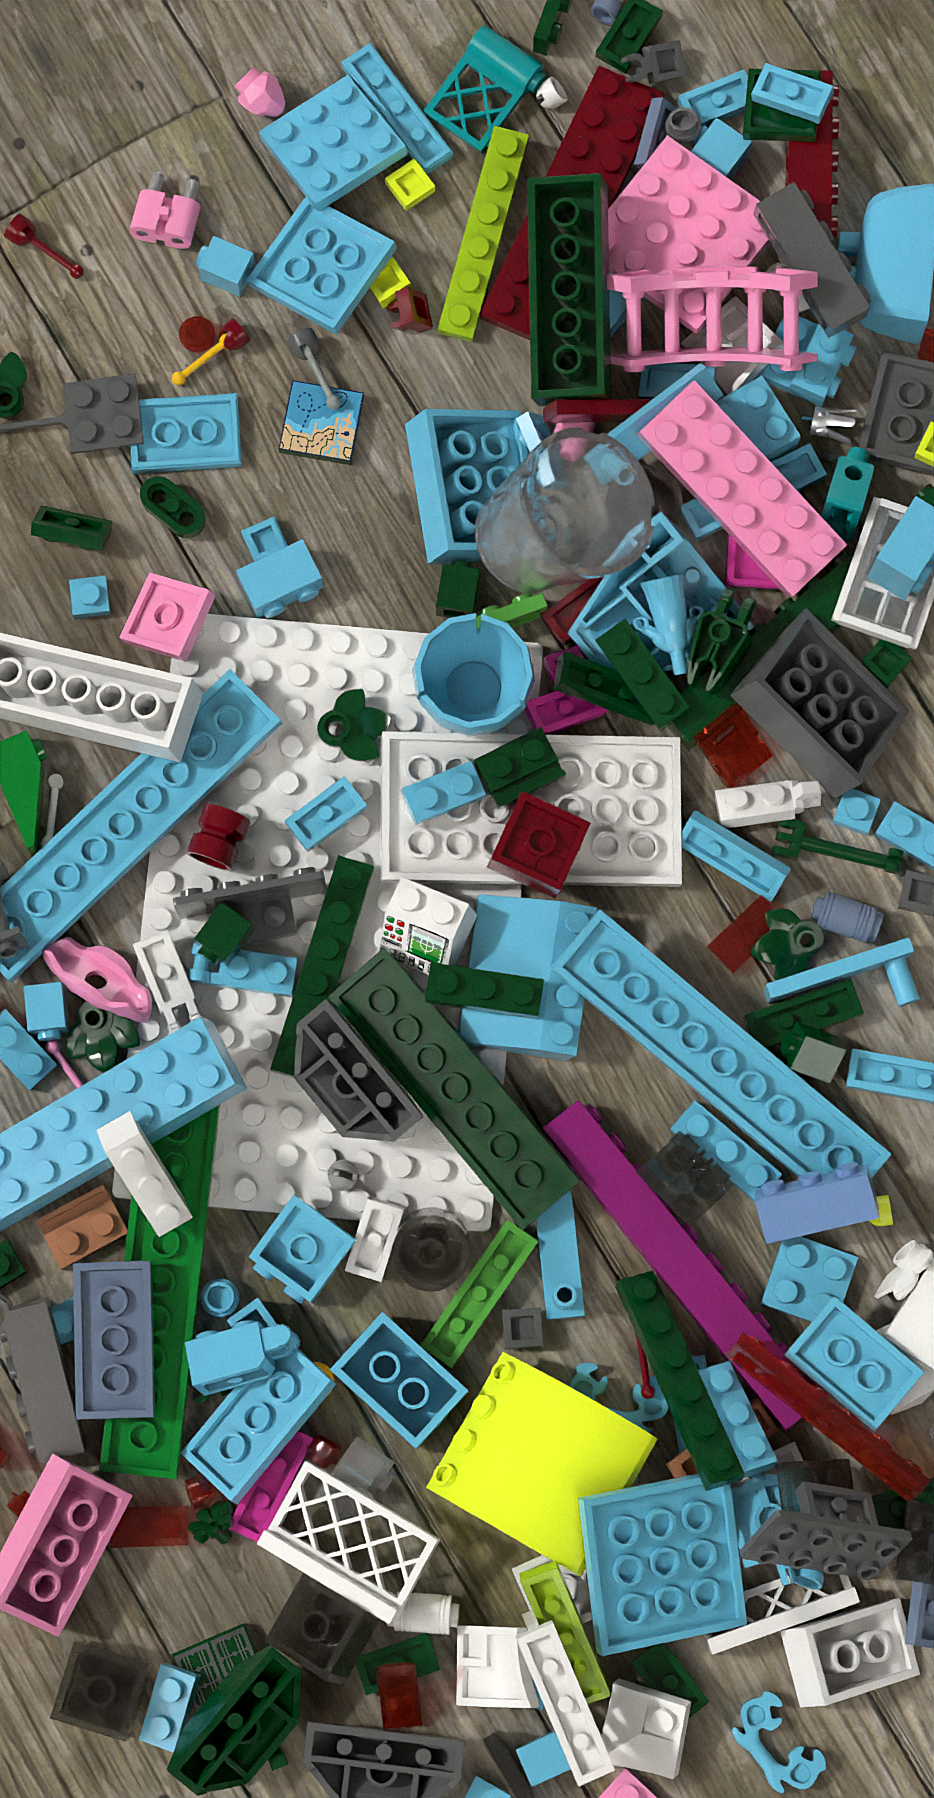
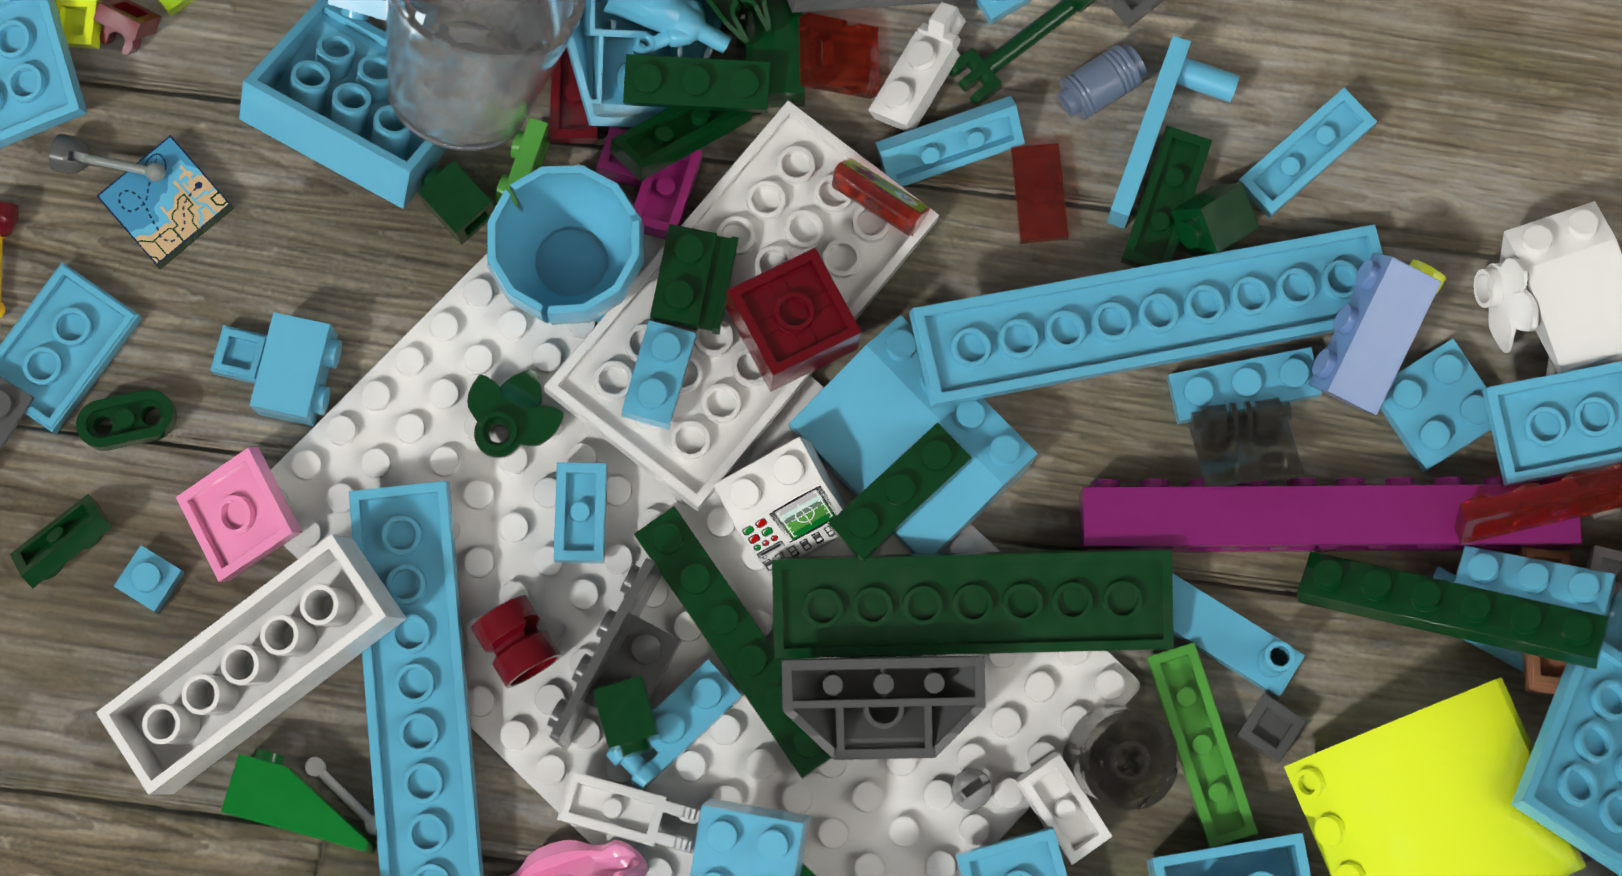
camera: 50 degrees left, 0 degrees up
medium azure helmet [569,1362,668,1433] -> none
dark red hinge [635,1333,656,1399] -> none
dark green plate [750,908,824,981] -> none
none -> clear red slope [832,158,930,237]

